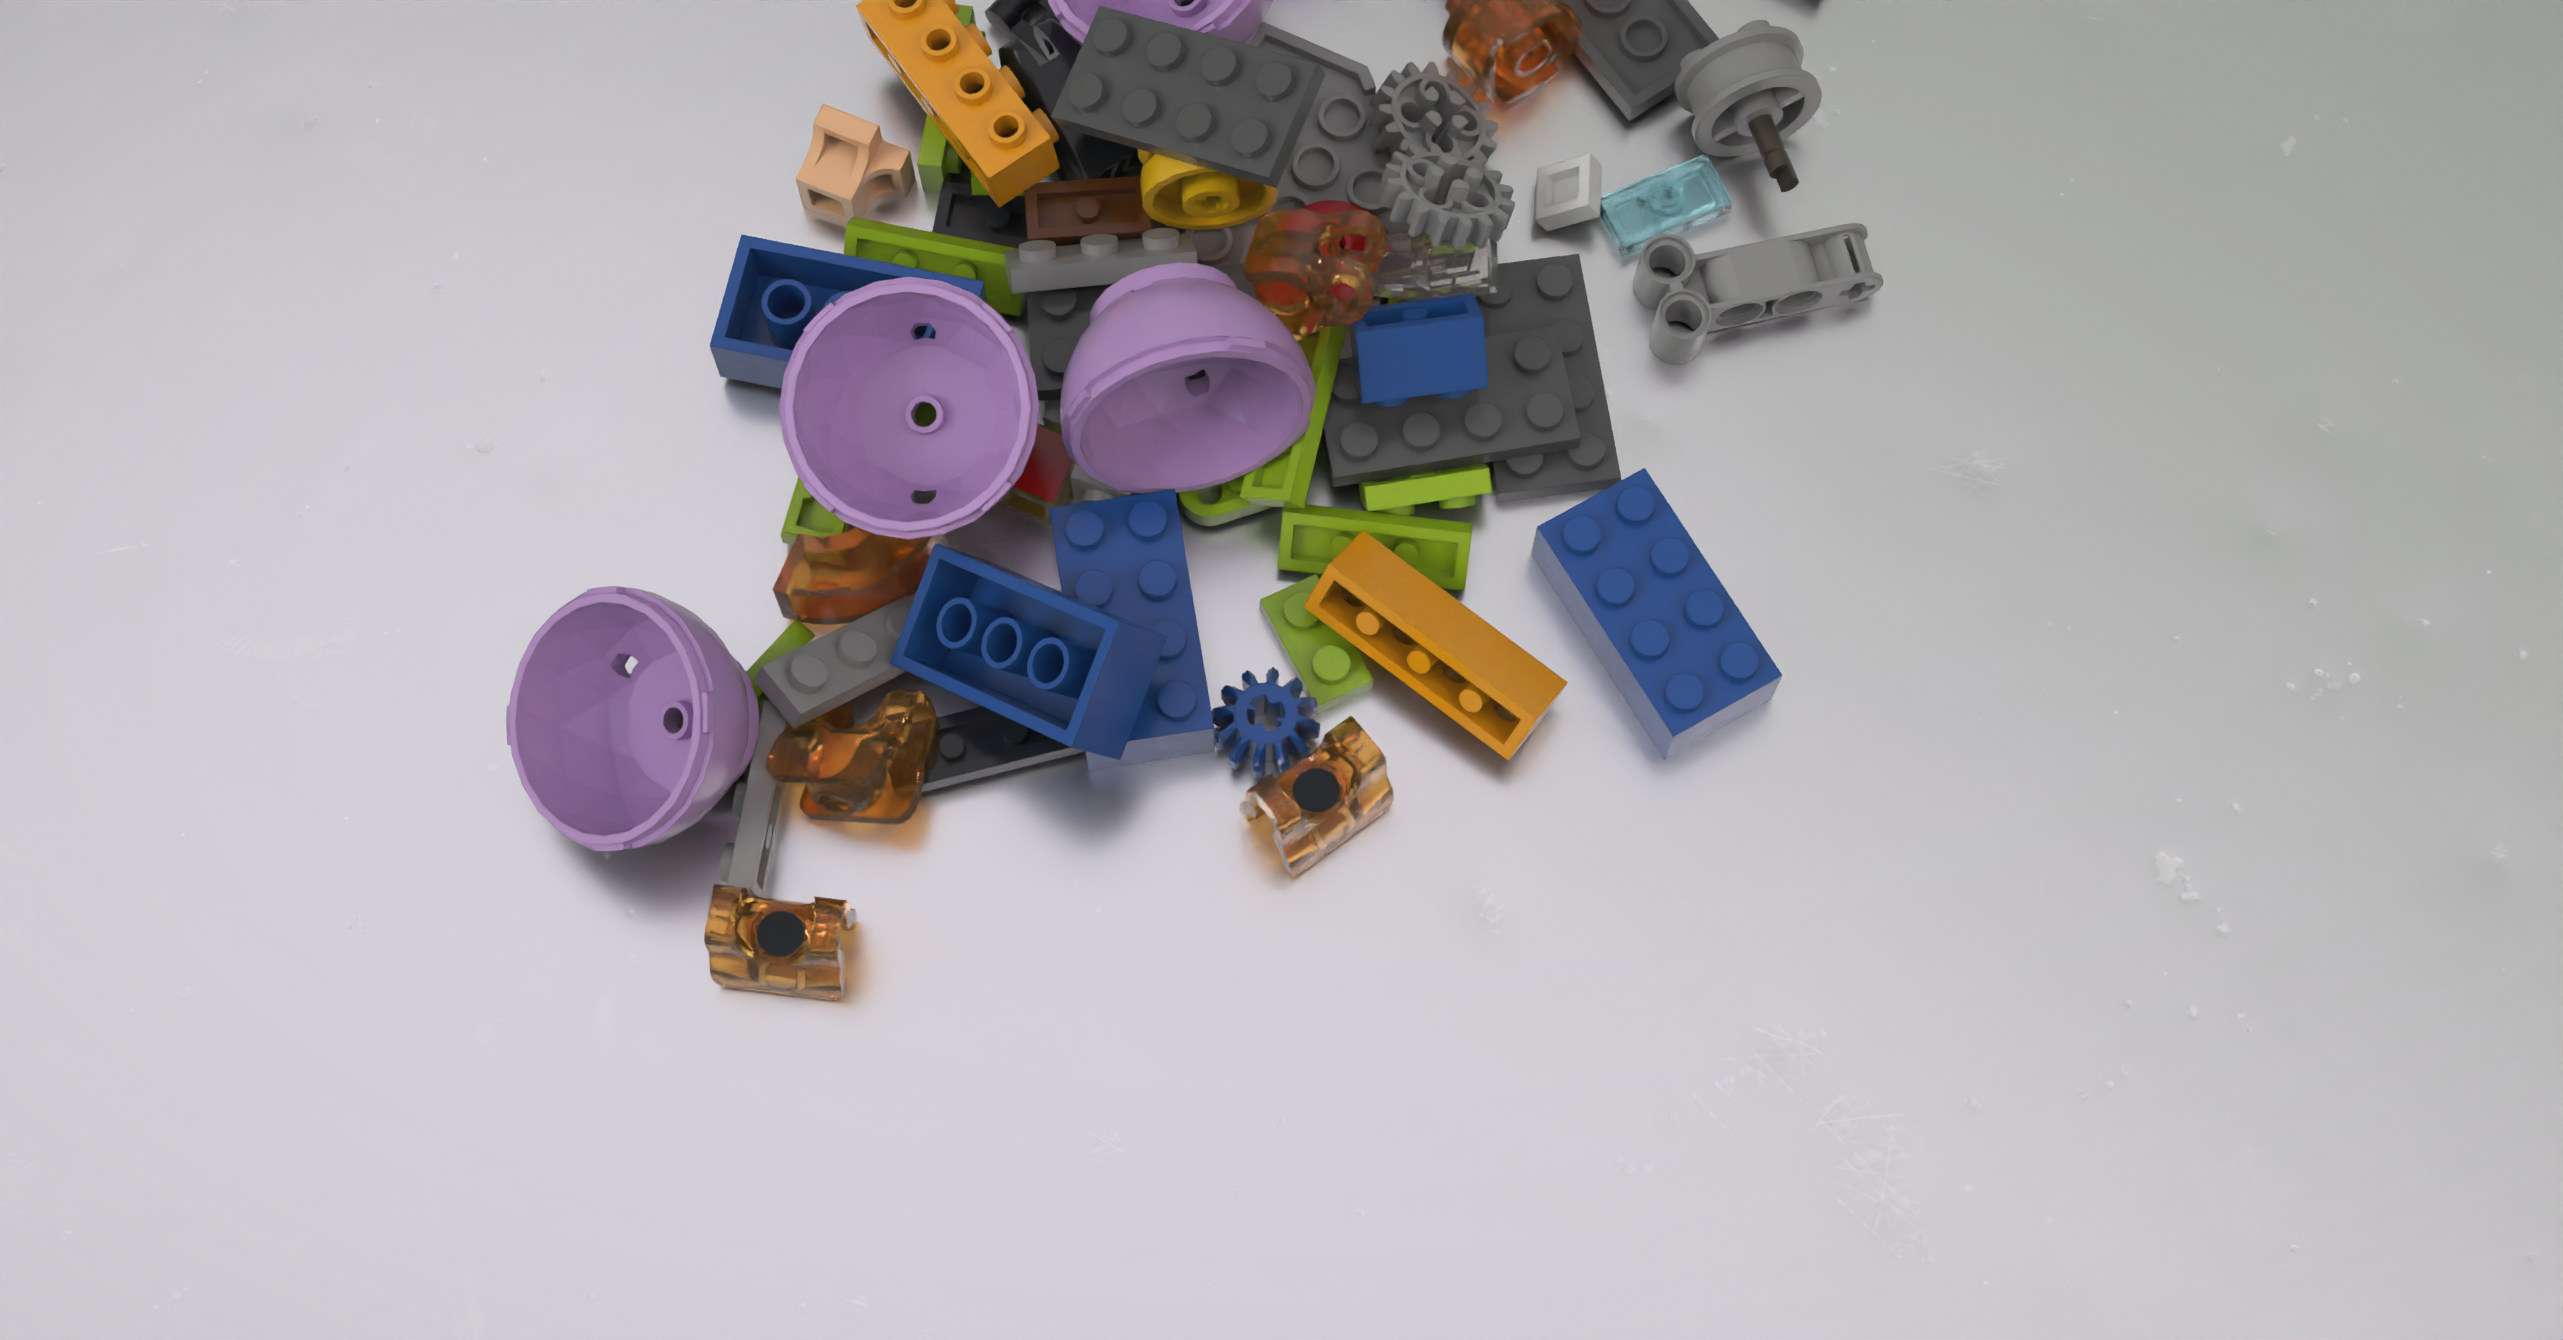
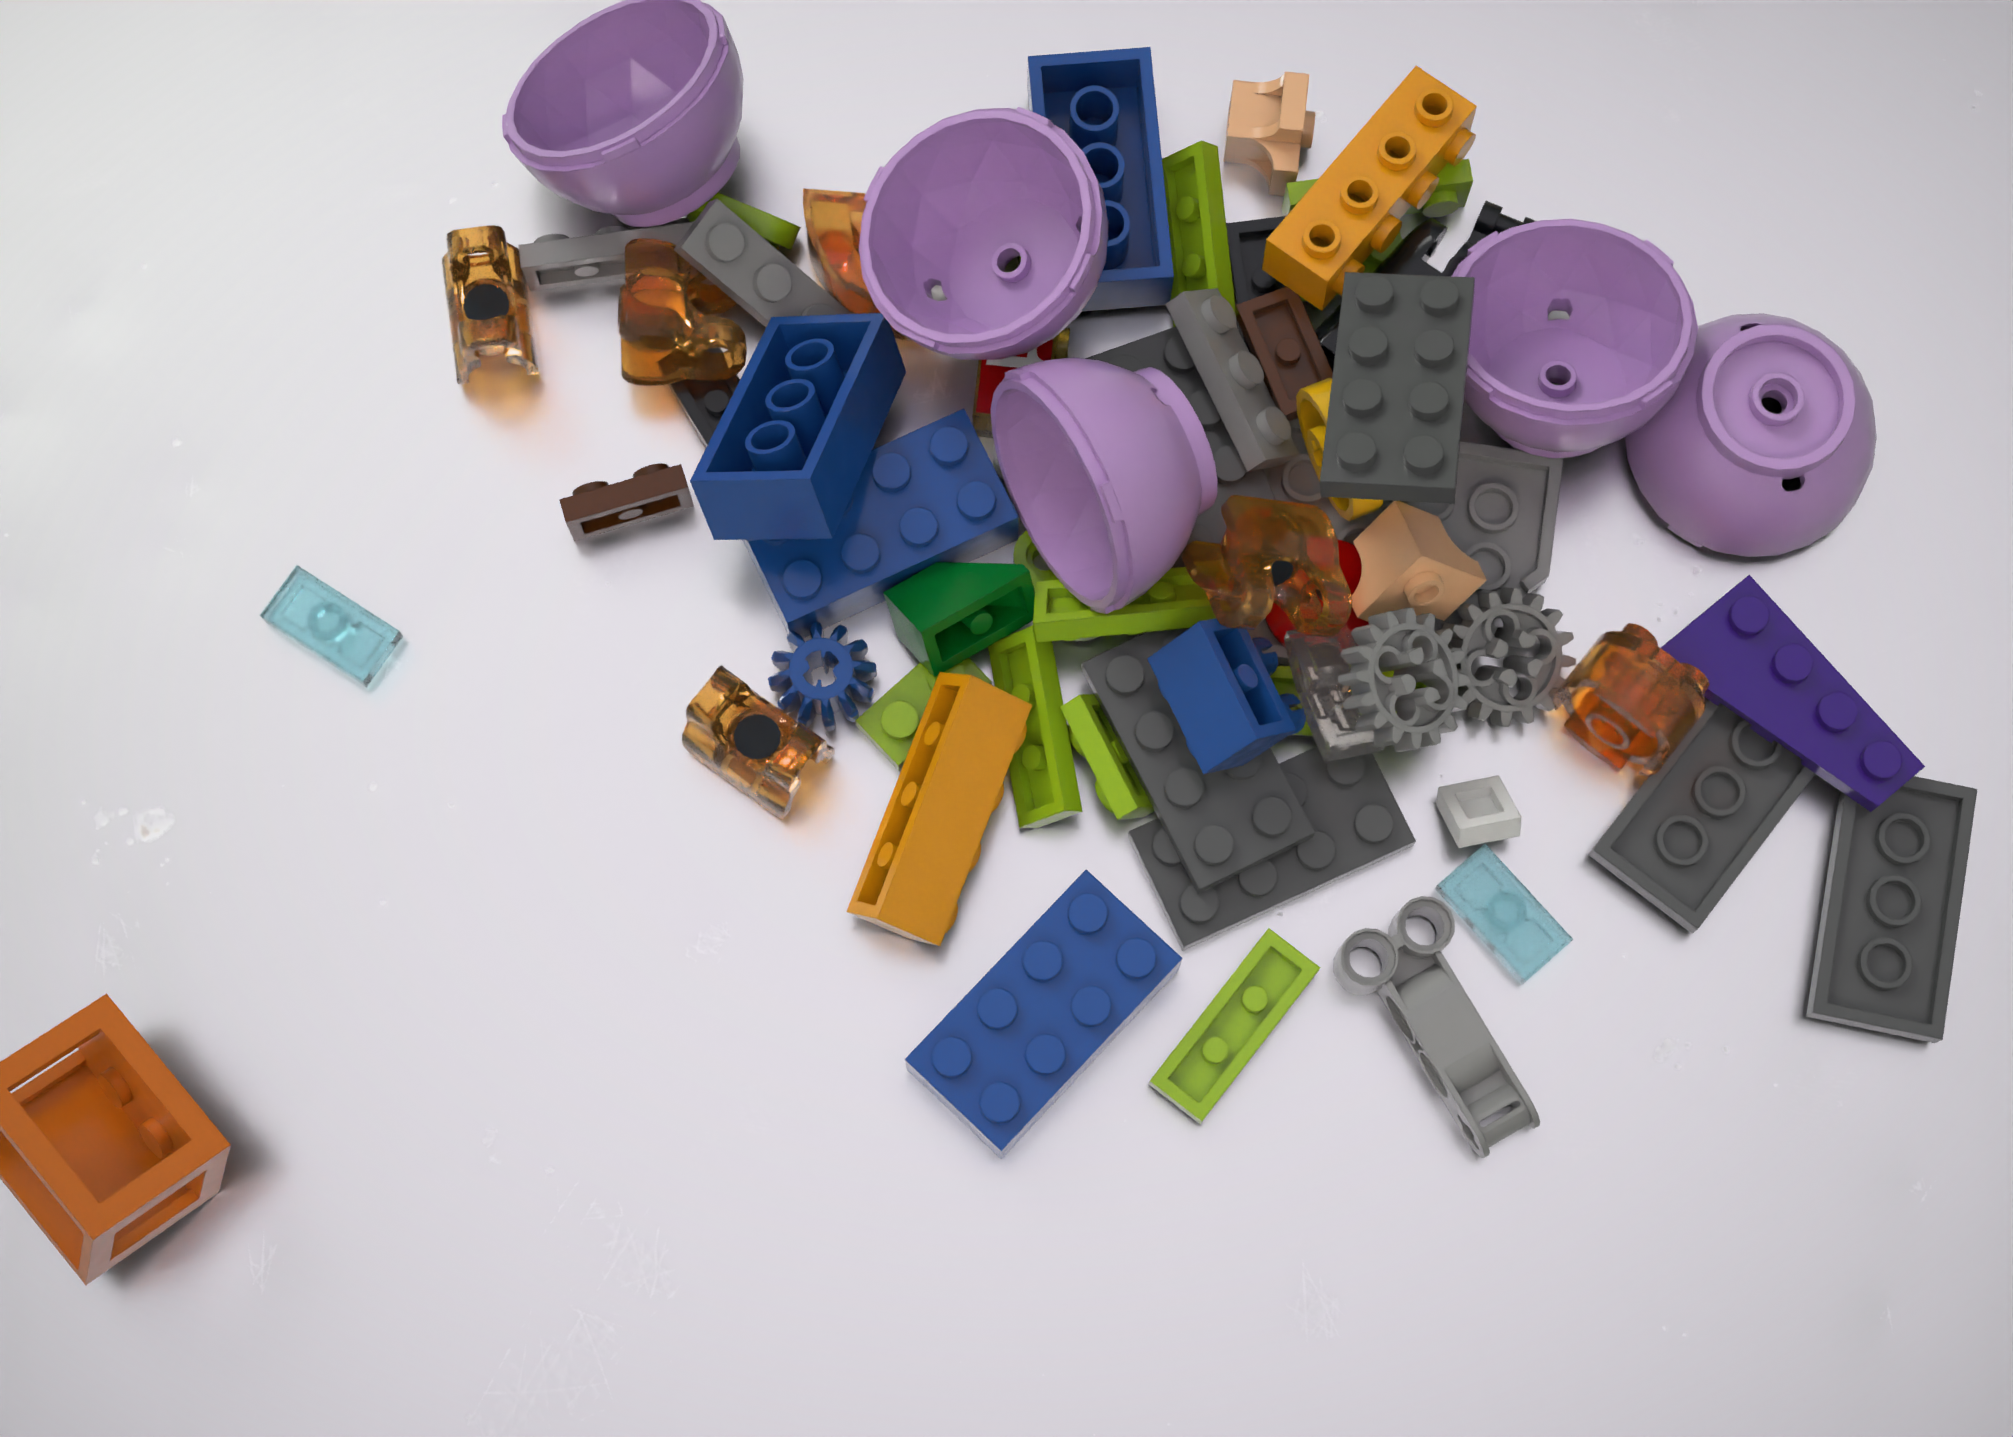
camera: 75 degrees right, 5 degrees up
light grey wheel [1674,20,1822,193] -> none
none -> clear light blue plate [260,565,403,687]
none -> reddish brown plate [559,463,694,541]
none -> green slope [883,562,1035,677]
none -> lime plate [1149,928,1321,1124]
none -> light nougat brick [1349,501,1487,622]

